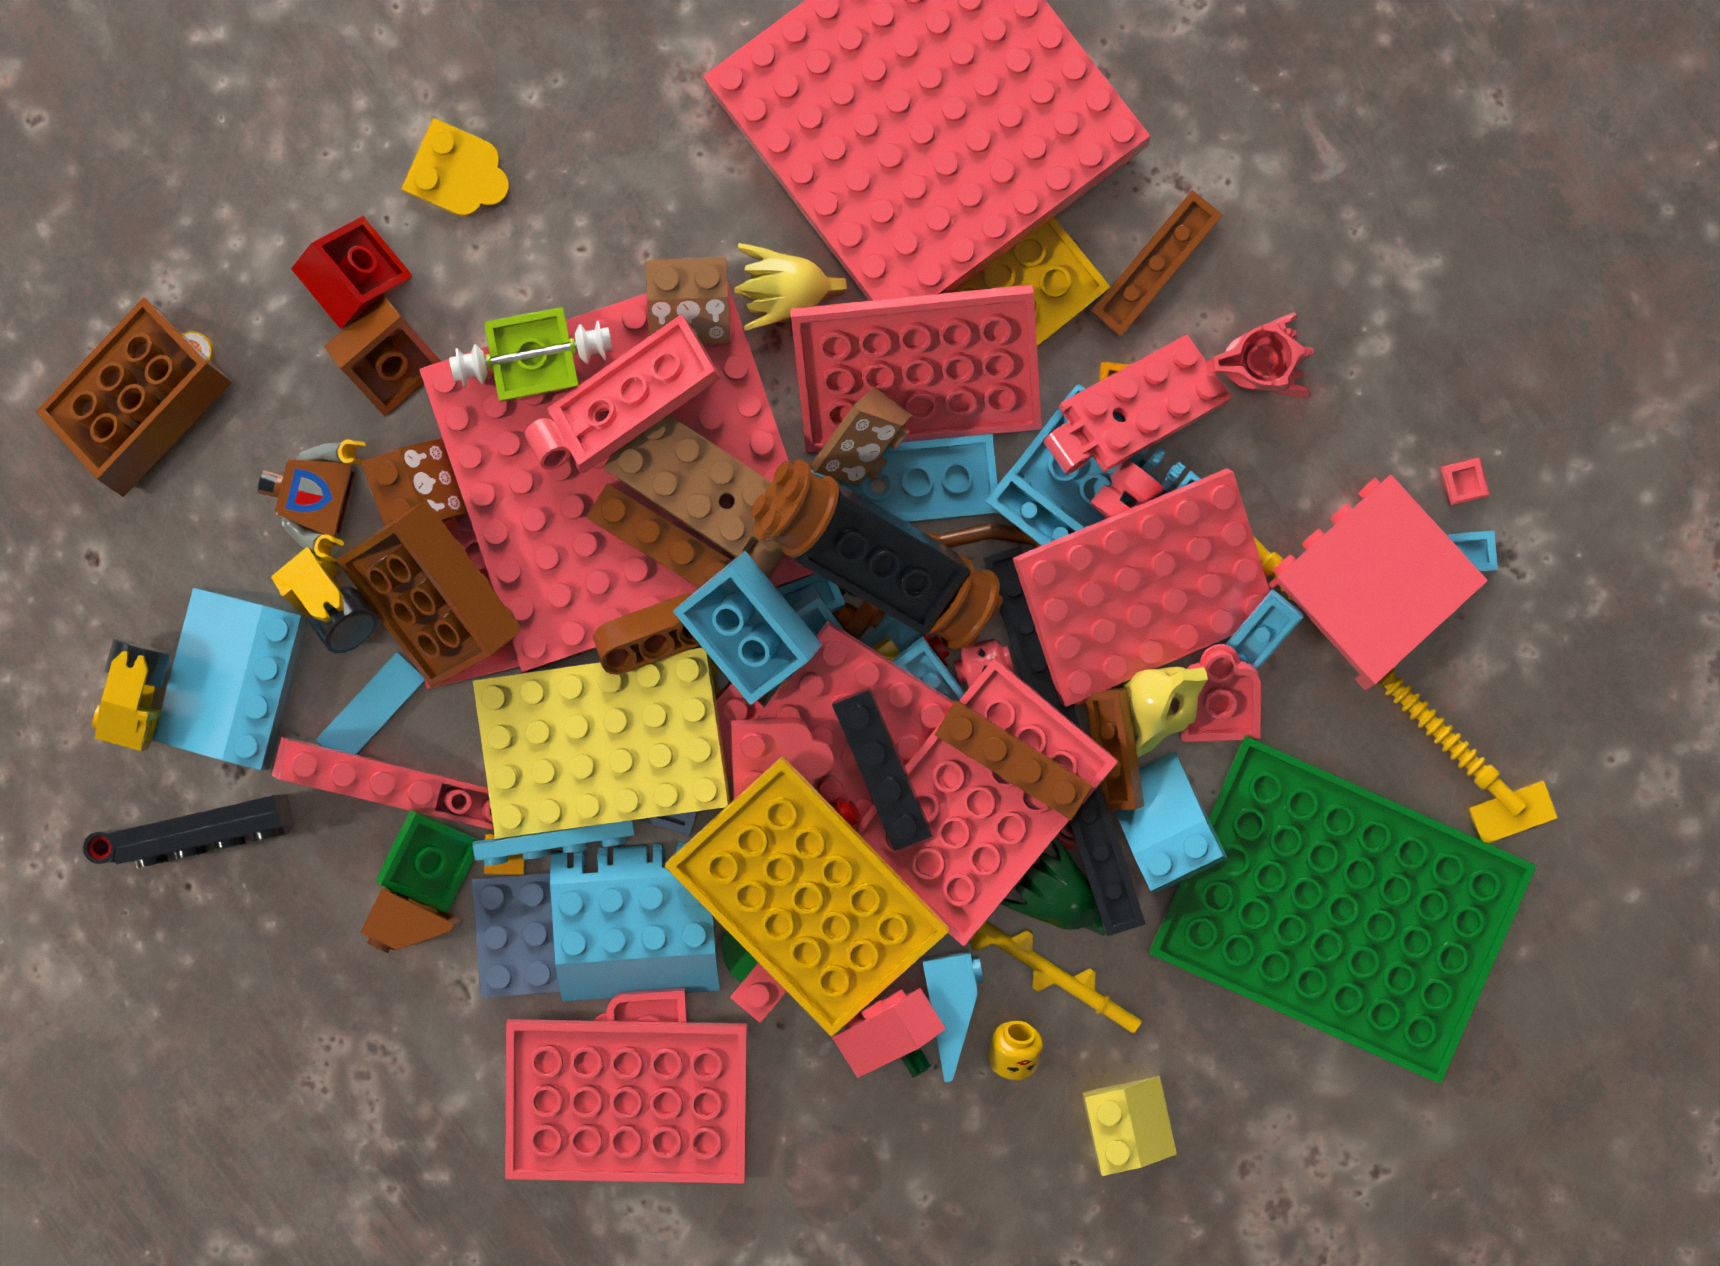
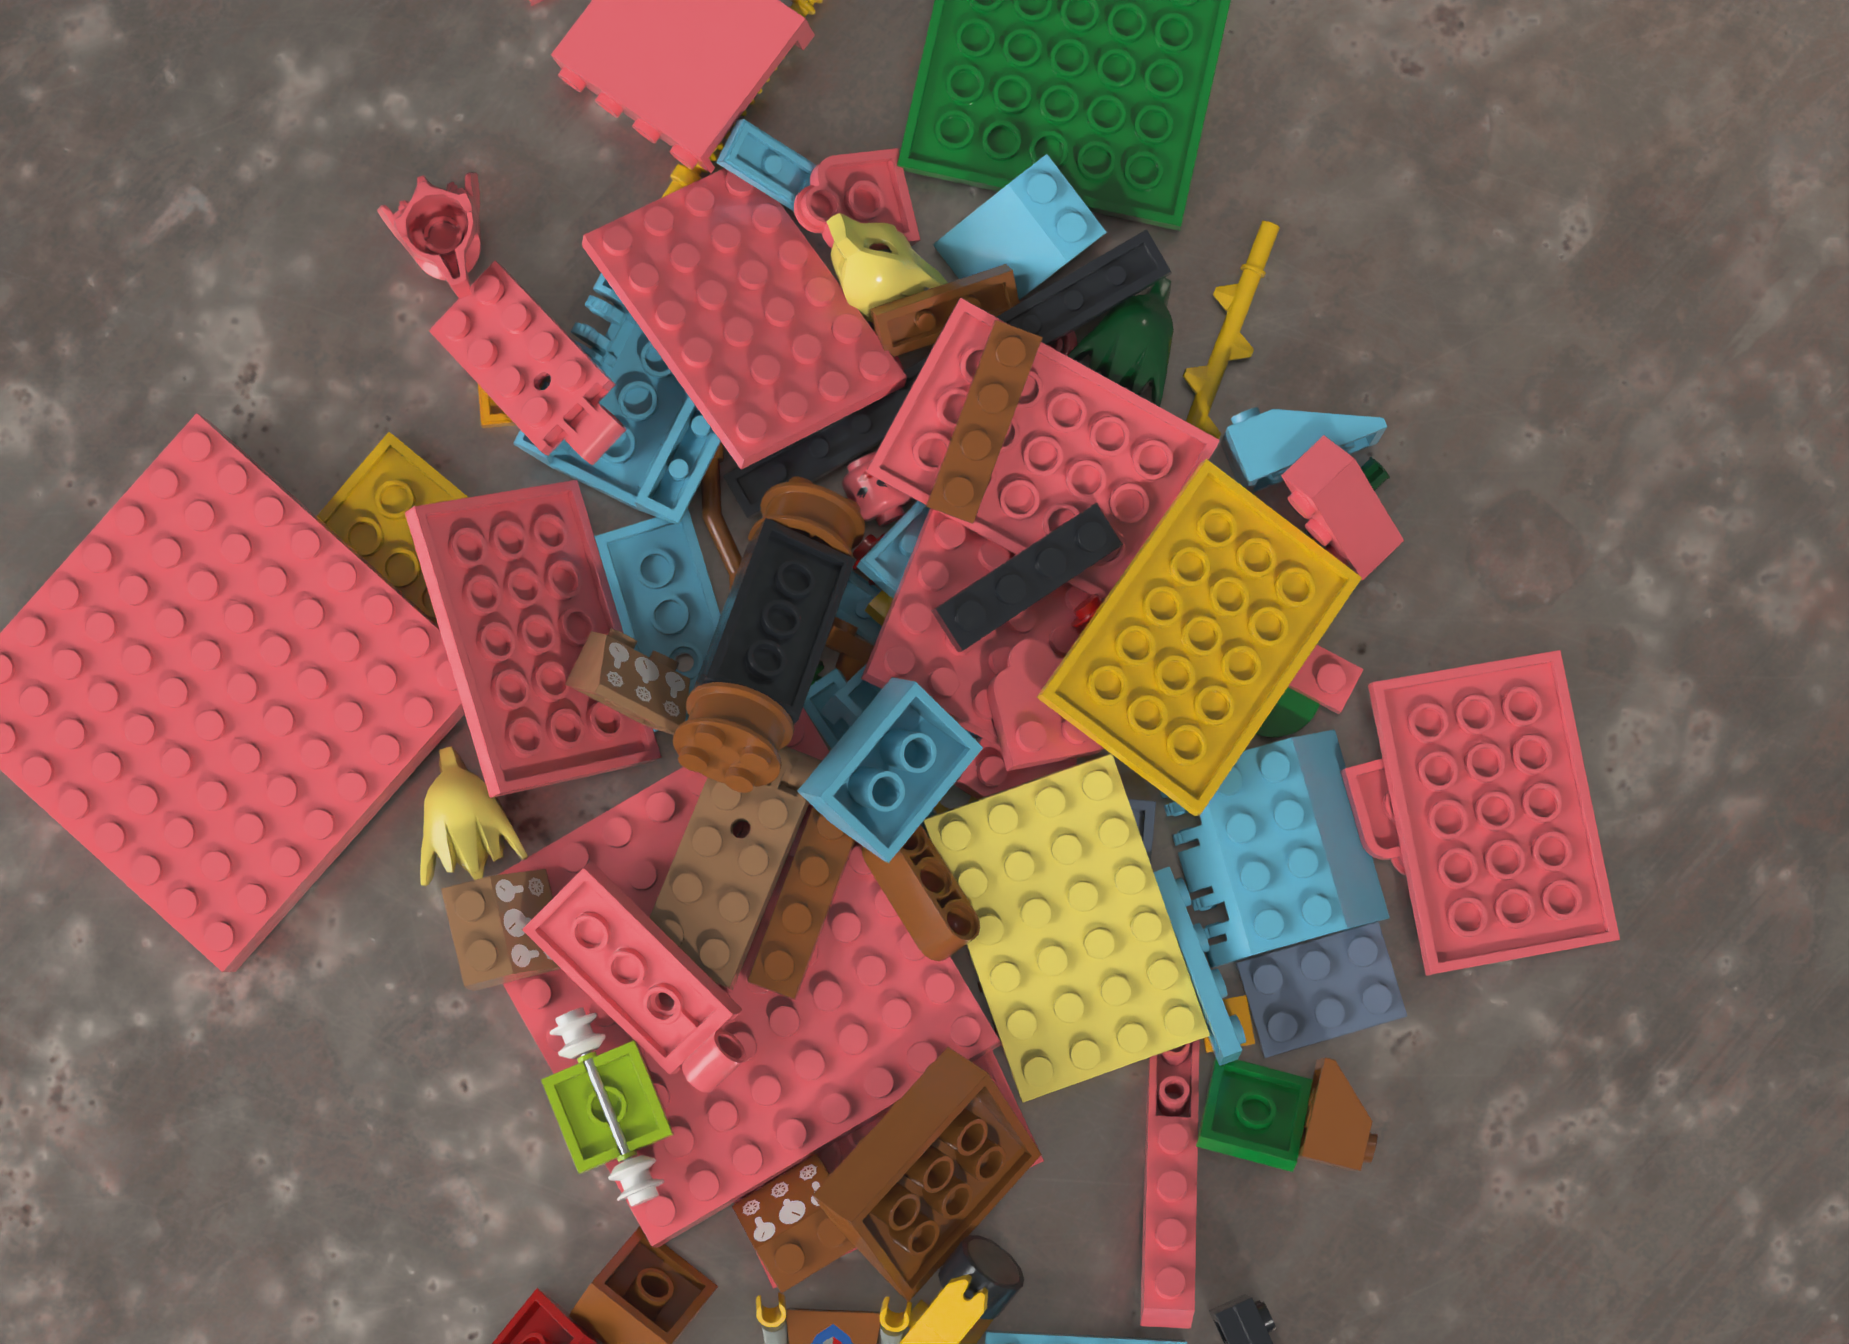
camera: 105 degrees left, 5 degrees down
medium azure tile [316,652,425,755] -> none
yellow plate [401,118,509,217] -> none
yellow head [988,1021,1043,1080] -> none
light yellow slope [1082,1076,1177,1176] -> none
dark orange plate [1090,190,1223,337] -> none
coral wheel [1090,460,1164,518] -> none

